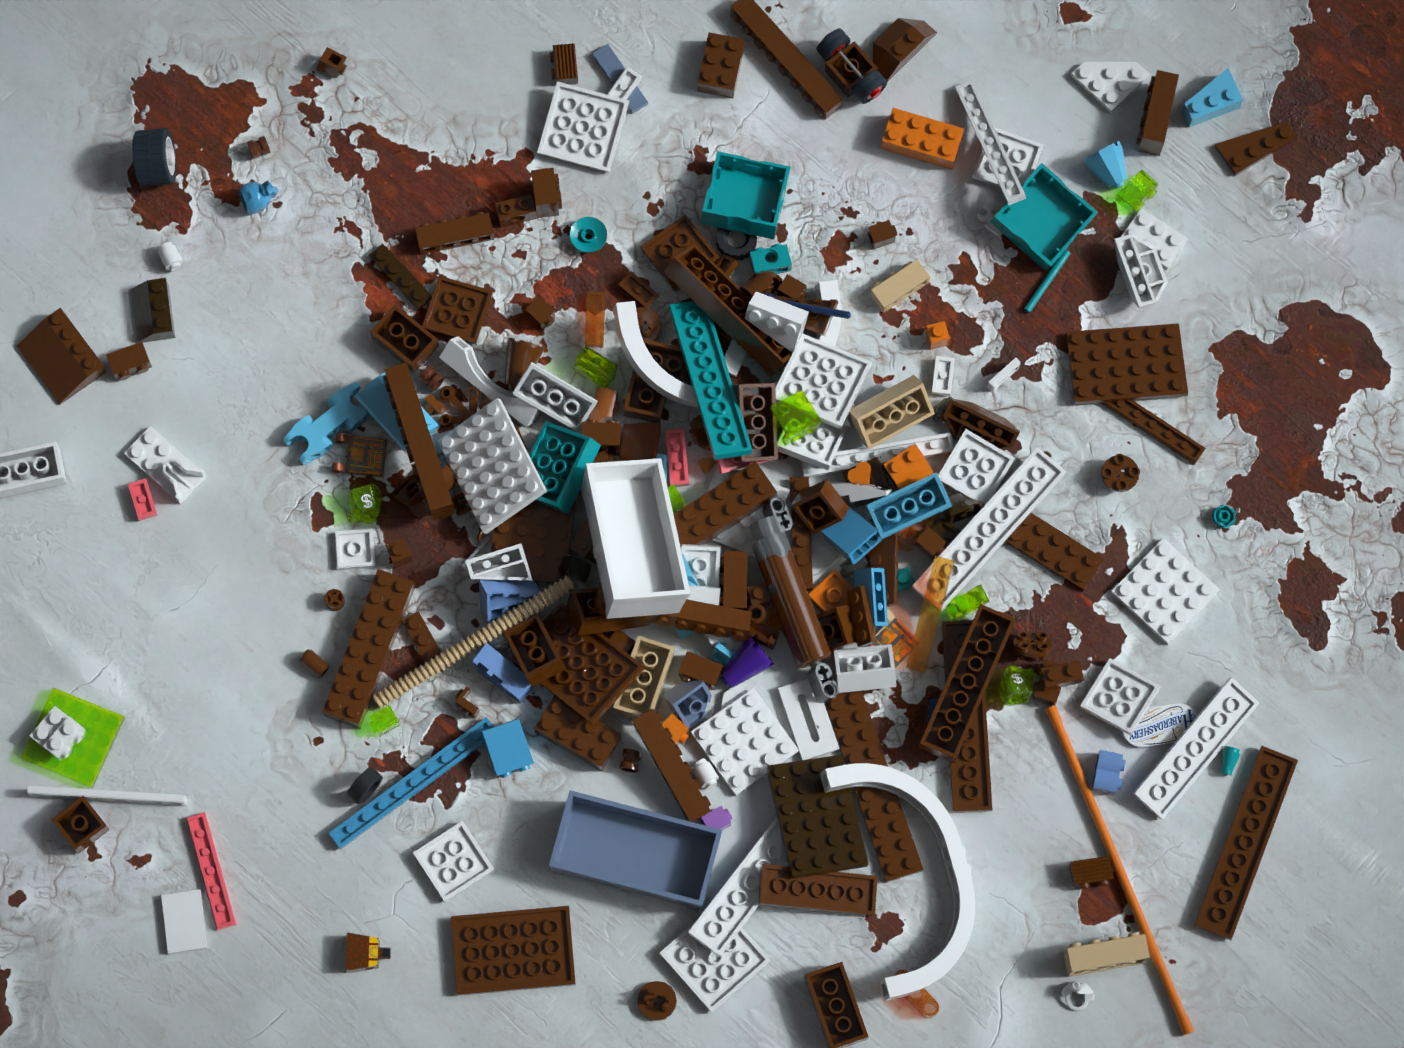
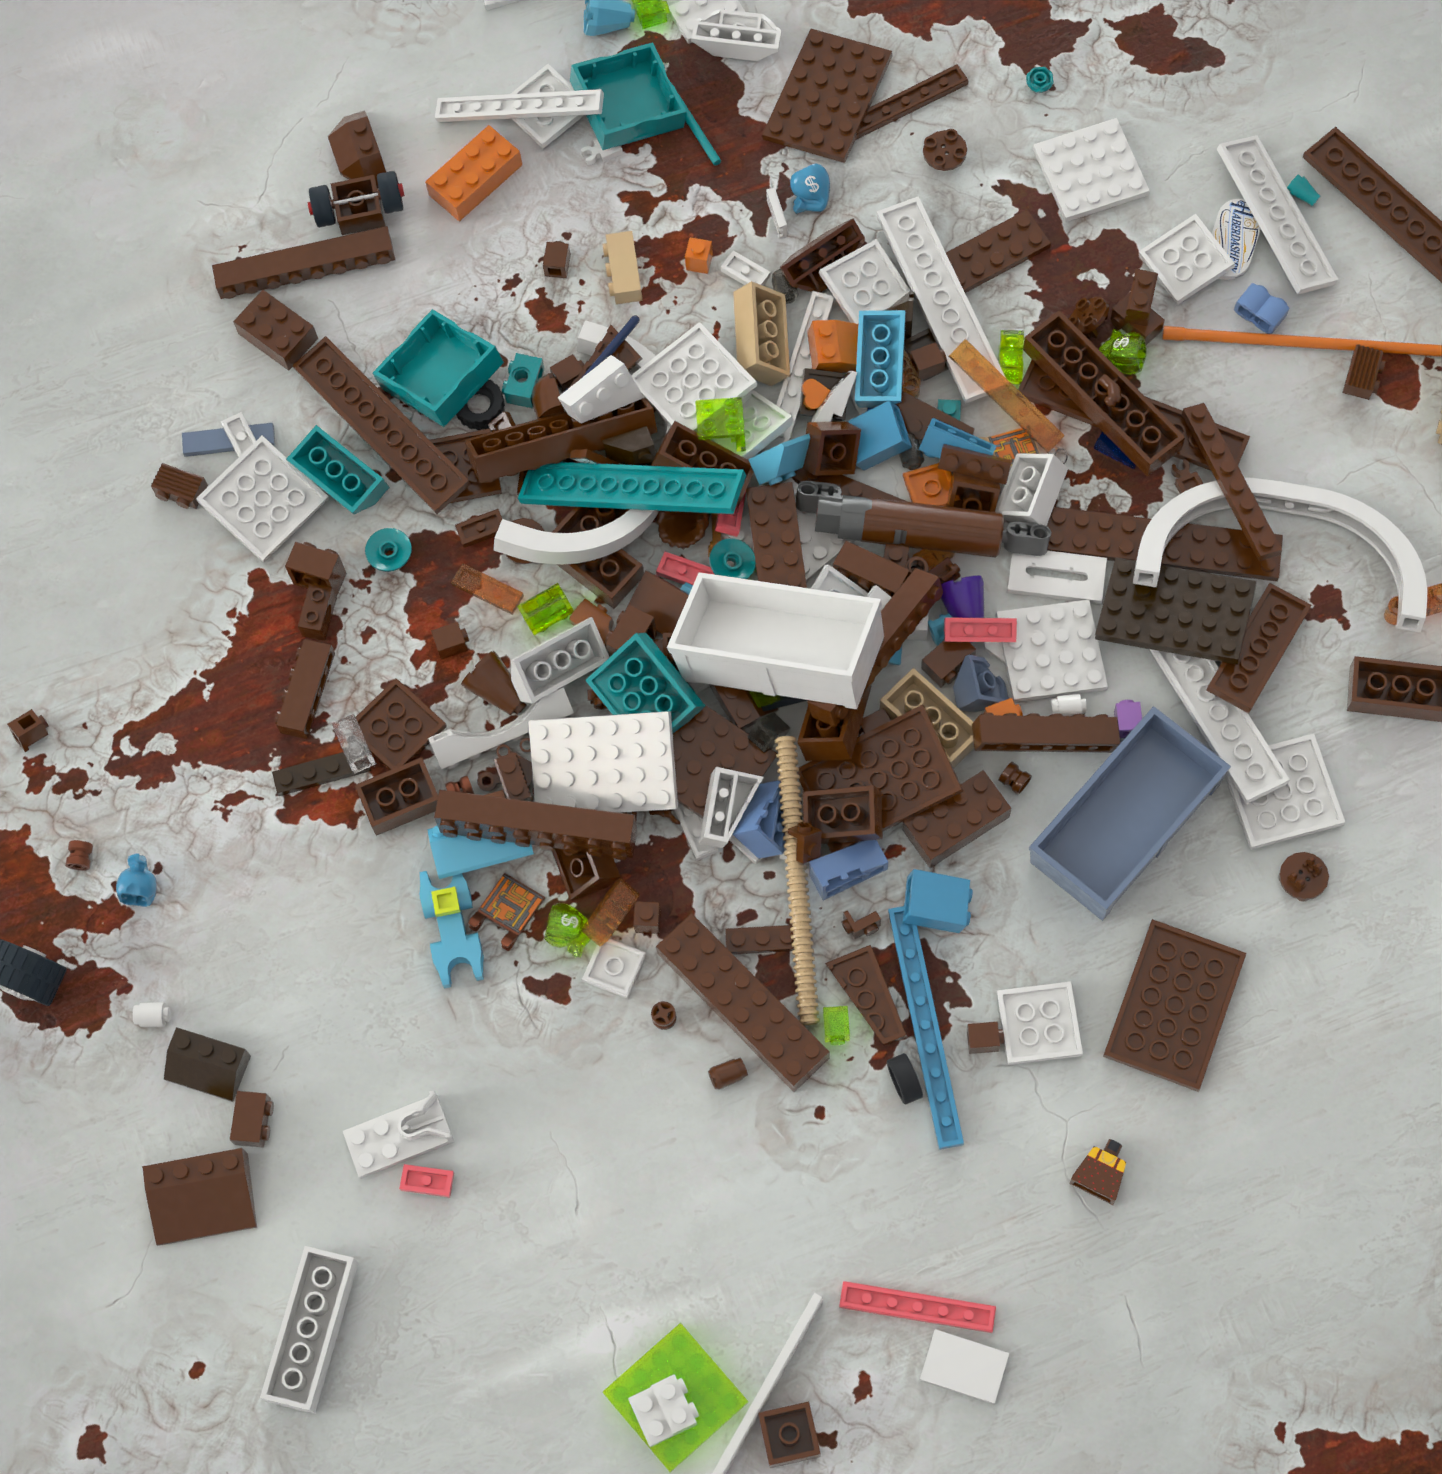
camera: 55 degrees left, 5 degrees down
none -> teal slope [286,425,390,515]
none -> reddish brown plate [292,336,471,514]
none -> clear brick [332,714,376,774]
none -> neon yellow plate [431,887,461,917]
none -> reddish brown brick [494,752,533,802]
none -> reddish brown tile [570,449,620,465]
none -> clear orange beam [581,878,640,947]
none -> dark brown slope [602,426,656,466]
none -> teal dish [709,538,756,579]
none -> medium azure slope [748,433,811,486]
none -> reddish brown bracket [788,822,822,864]
none -> dark azure piece [790,163,830,214]
none -> reddish brown wing [825,945,907,1046]
none -> coral plate [944,618,1017,642]
none -> reddish brown brick [967,1022,1004,1054]
none -> reddish brown arm [1098,374,1121,407]
none -> reddish brown plate [1171,460,1203,494]
none -> reddish brown plate [1182,403,1282,561]

